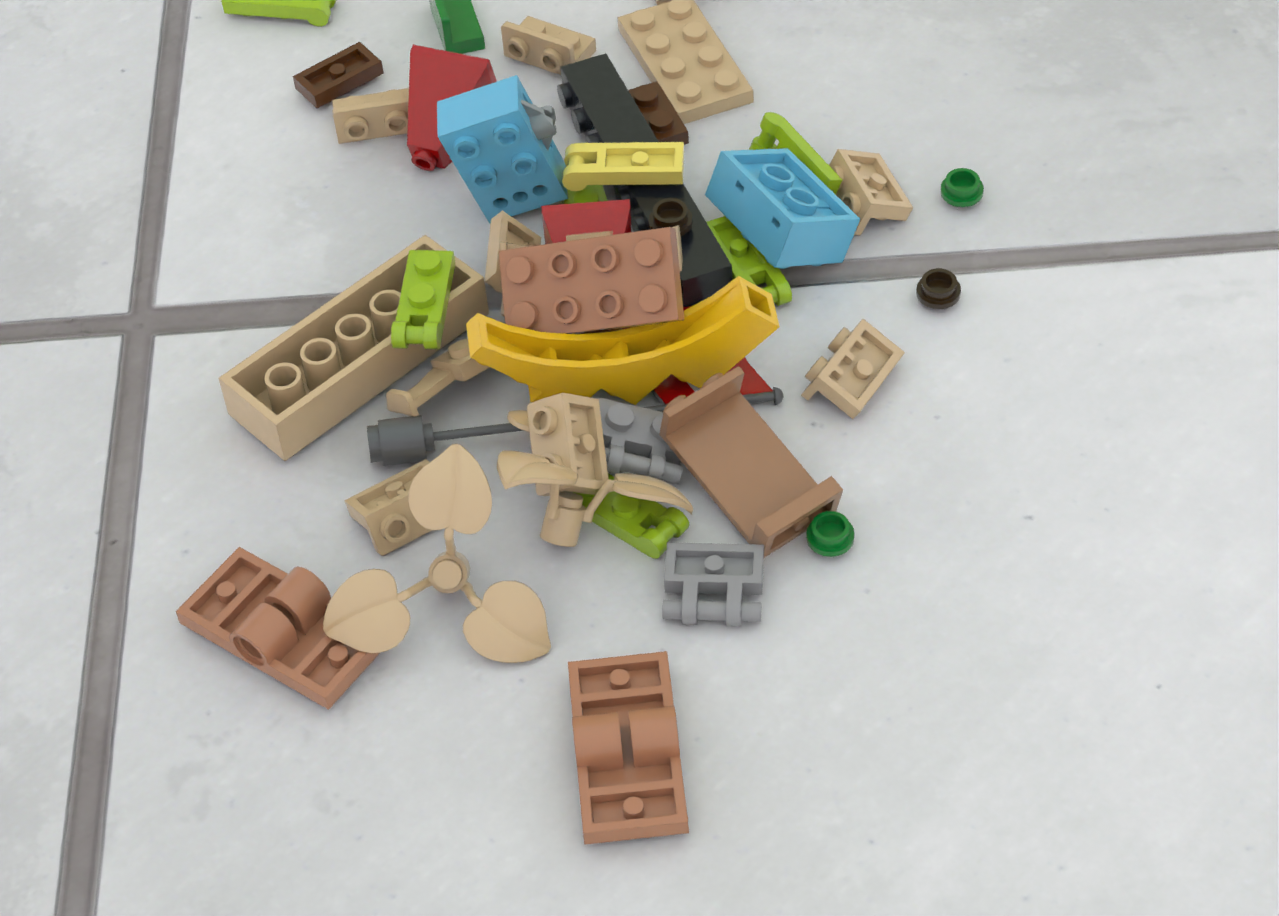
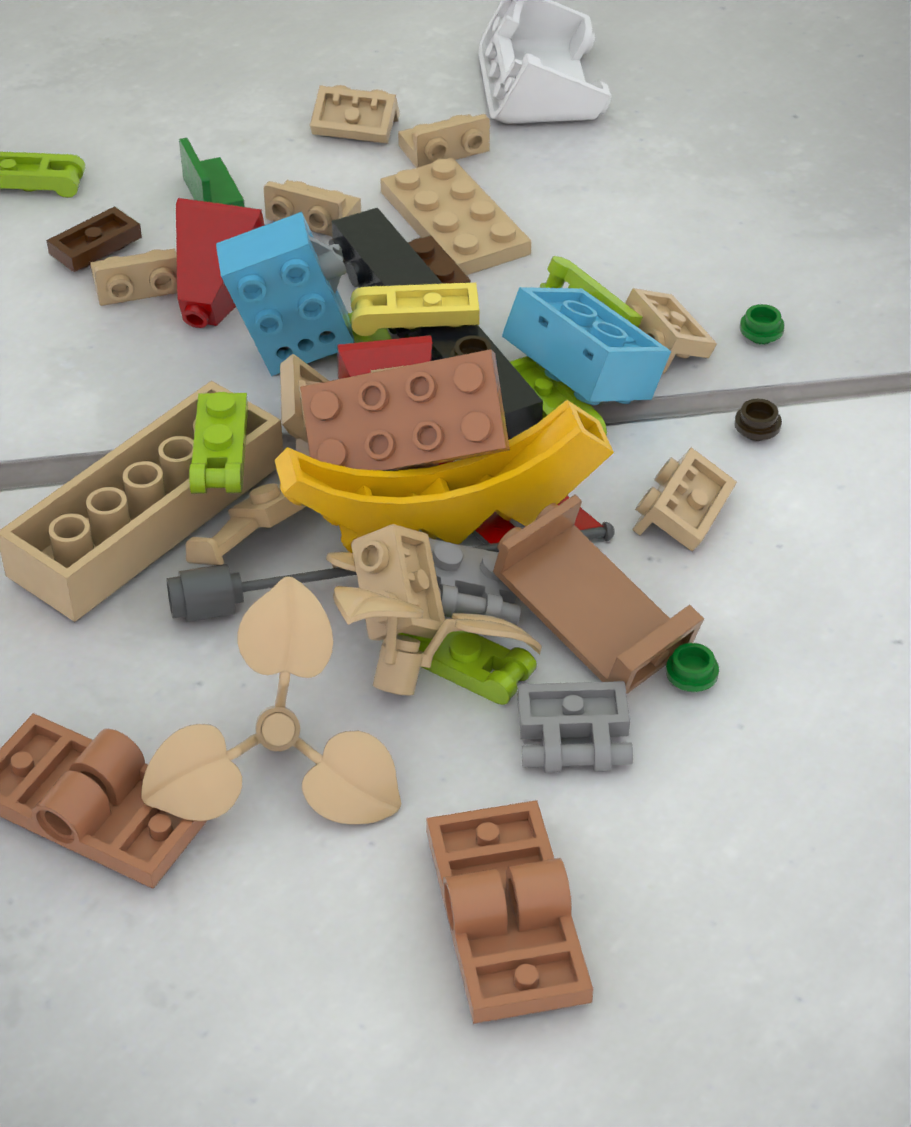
camera: 10 degrees left, 5 degrees down
tan bracket [344,459,432,556] -> none

